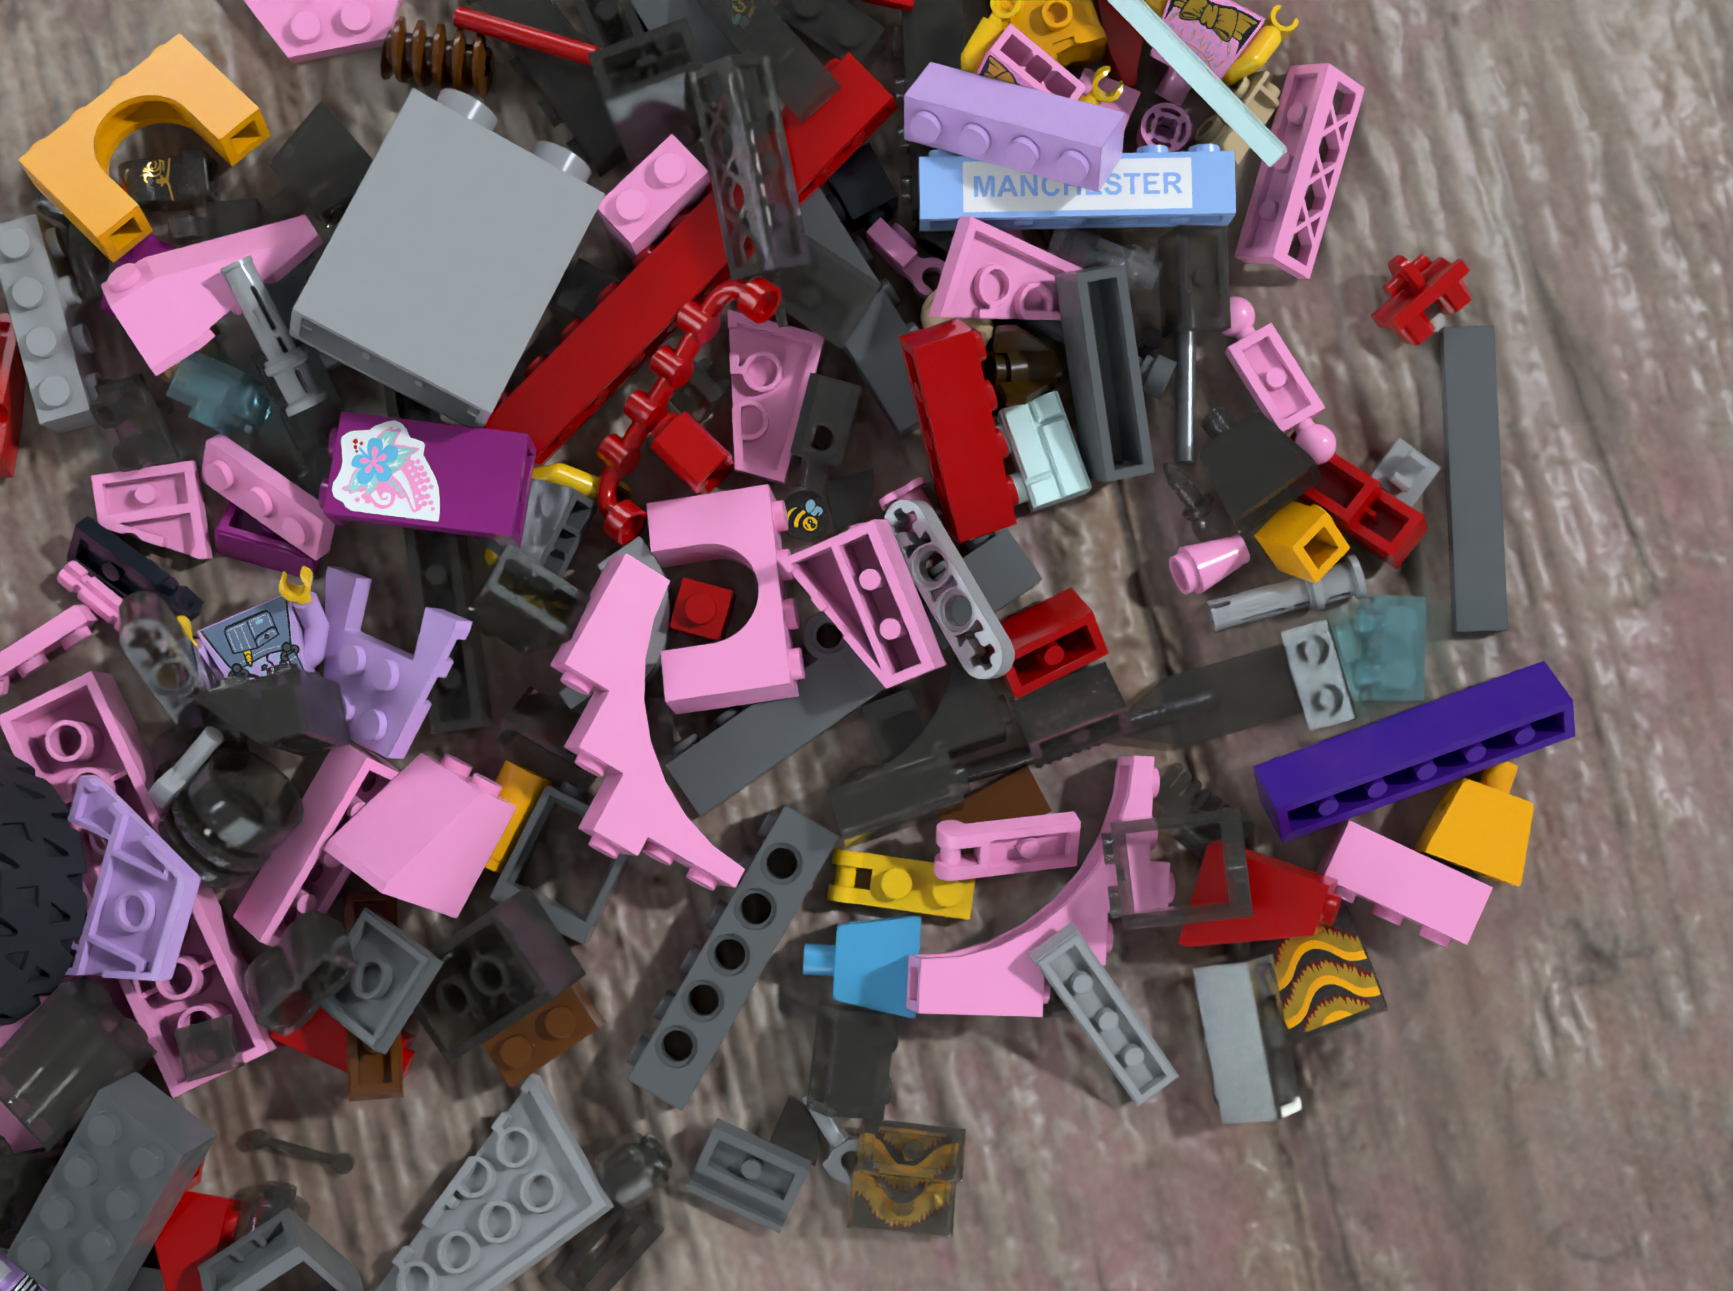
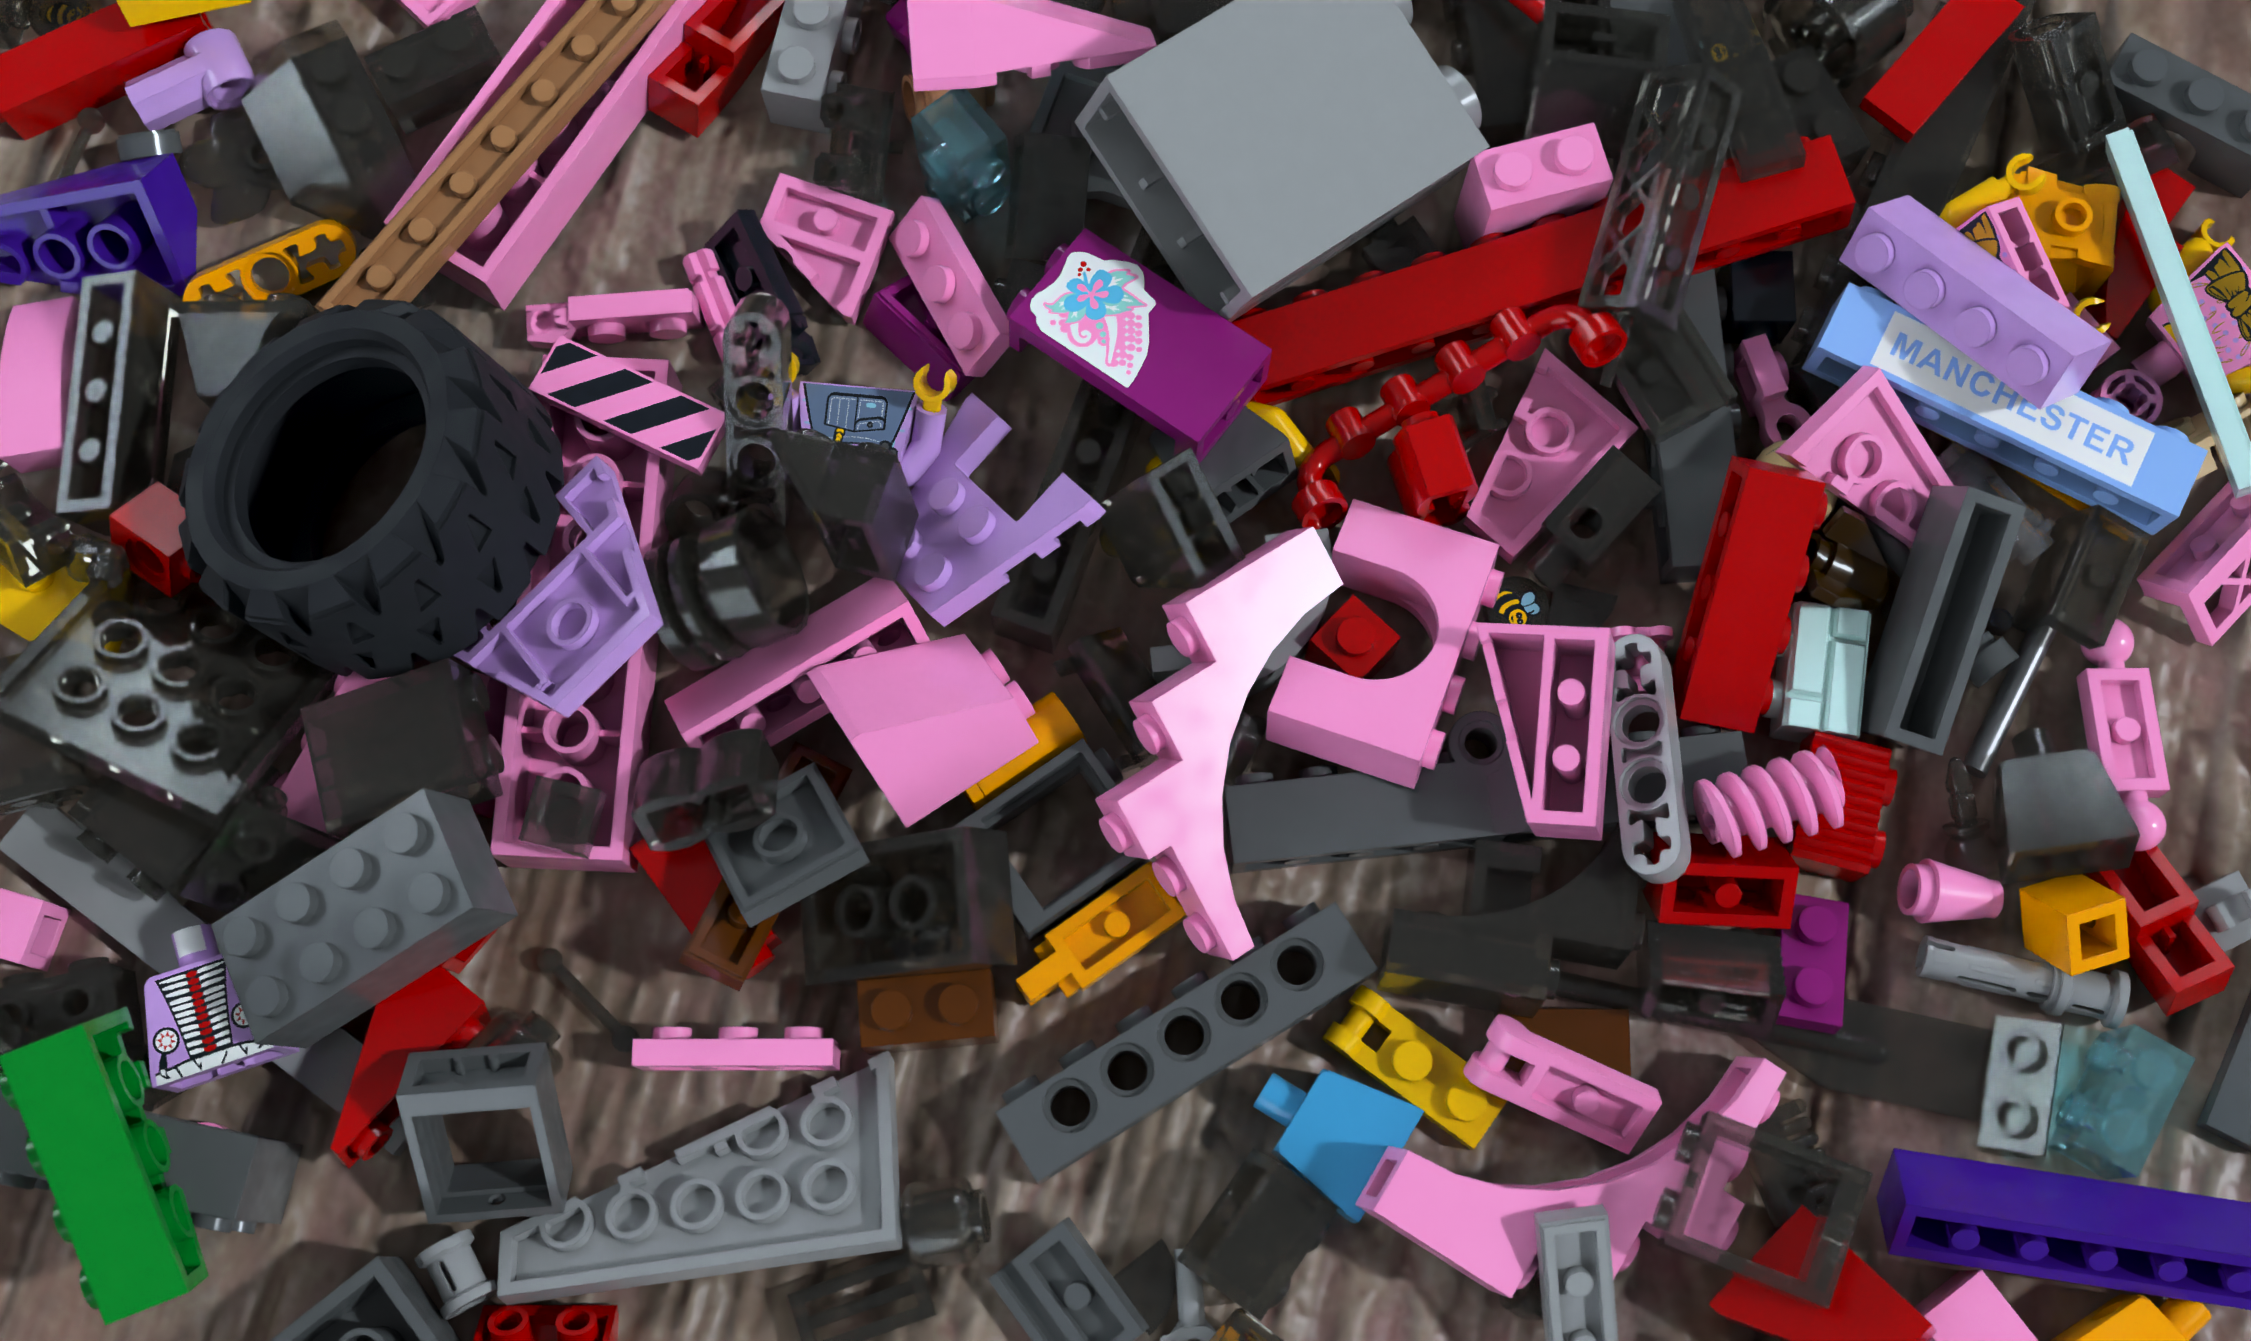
camera: 25 degrees right, 10 degrees down
light grey bar [147,726,224,810] -> none
light grey pin [220,255,331,417] -> none
none -> bright pink tile [528,335,732,476]
none -> bright pink plate [631,1026,841,1071]
none -> light orange hinge [1015,861,1187,1006]
none -> bright pink piece [1693,745,1845,858]
none -> magenta plate [1769,894,1849,1034]
none -> red brick [1784,731,1898,882]

